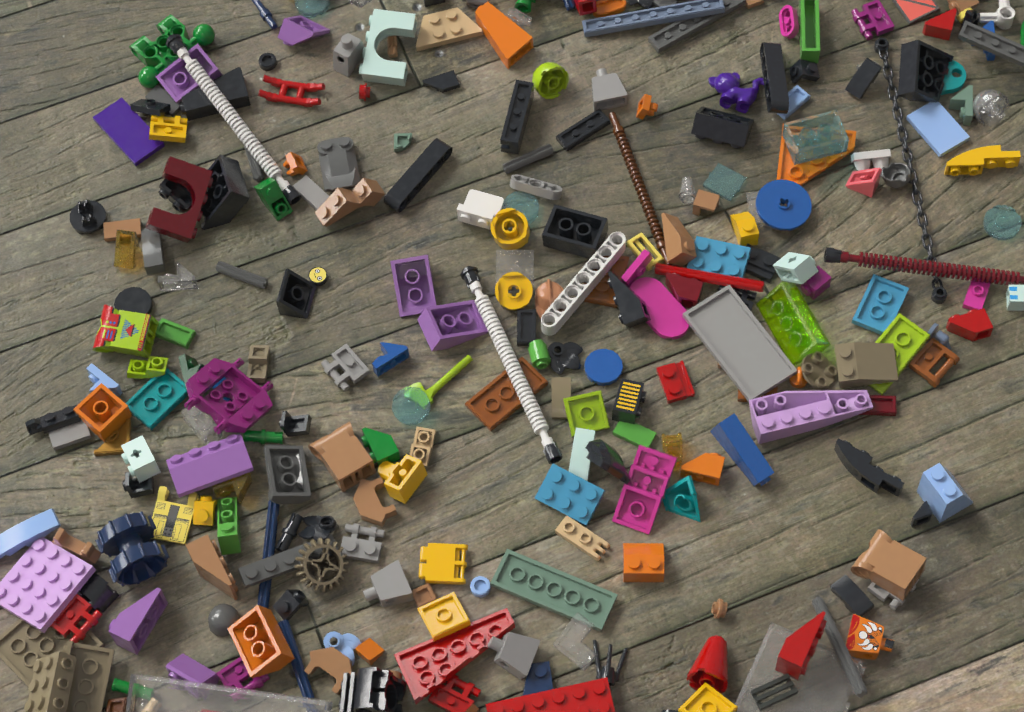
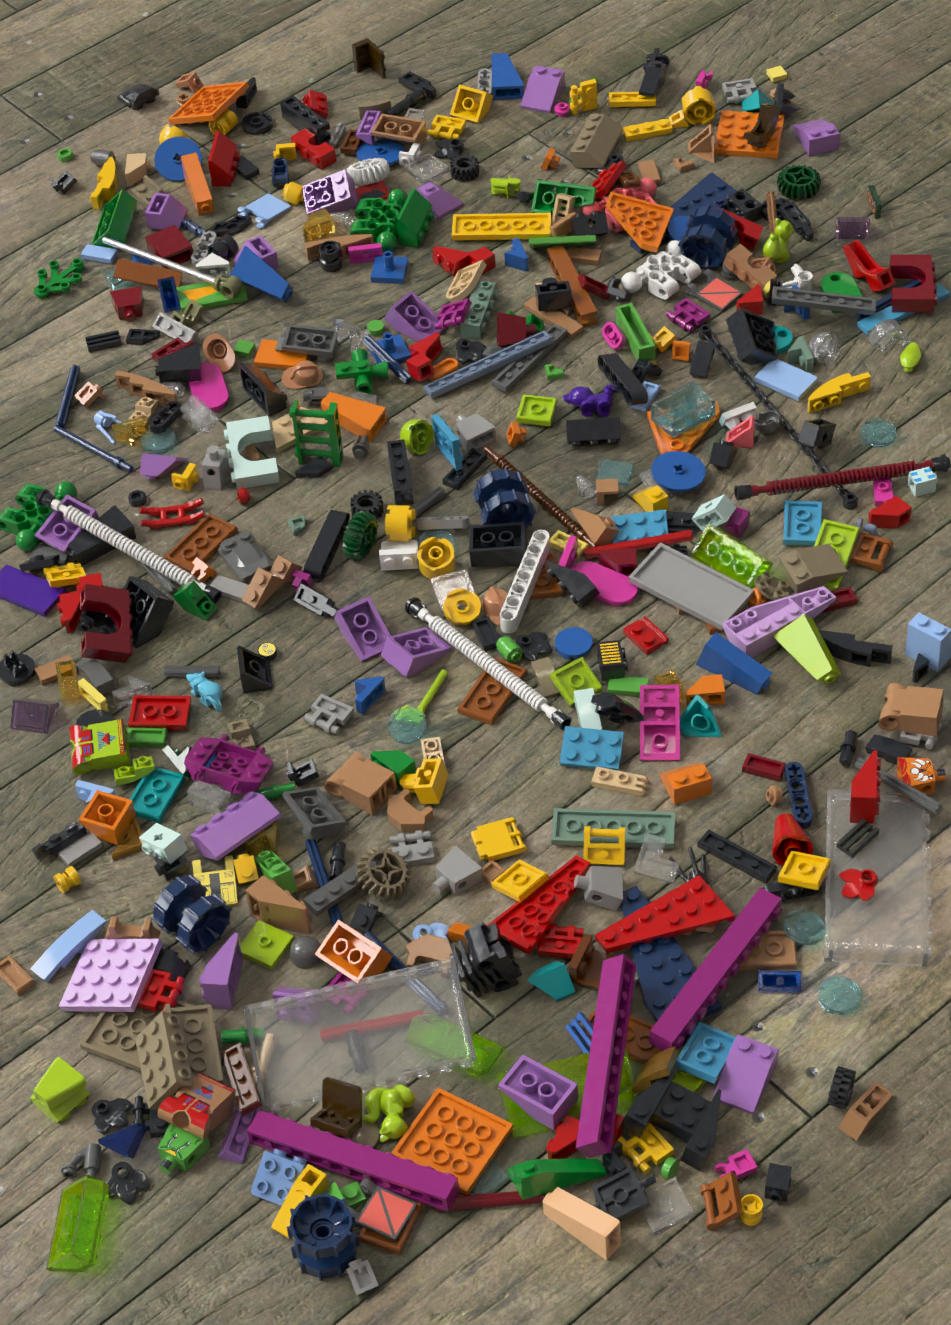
camera: 20 degrees left, 15 degrees down
black plate [298,515,337,542] -> none
light blue tile [470,576,491,598] -> none
none -> clear purple slope [10,698,59,734]
none -> yellow wheel [53,866,81,893]
none -> red arch [57,573,103,634]
none -> light yellow tile [78,678,109,712]
none -> red plate [128,695,192,730]
none -> dark orange tile [163,514,238,574]
none -> yellow bracket [171,463,199,492]
none -> medium azure animal [186,671,223,713]
none -> lime plate [241,920,294,970]
none -> green fence [289,400,344,467]
none -> magenta tile [291,569,314,593]
none -> hinge [293,583,340,617]
none -> medium nougat slope [293,866,319,893]
none -> dark green gear [342,511,378,561]
none -> black tyre [350,490,384,520]
none -> dark grey arm [352,435,370,459]
none -> yellow brick [385,505,416,542]
none -> dark azure plate [431,414,464,471]
none -> dark blue piece [472,467,537,529]
none -> lime plate [516,395,558,427]
none -> bright green tile [545,364,565,381]
none -> yellow plate [583,826,626,865]
none -> yellow bracket [649,326,677,353]
none -> orange tile [672,340,691,361]
none -> black tile [697,830,777,884]
none -> black slope [709,440,738,468]
none -> dark red tile [742,753,786,782]
none -> slope [773,614,841,685]
none -> dark blue beam [785,762,812,829]
none -> black brick [798,419,836,449]
none -> black axle [839,730,858,766]

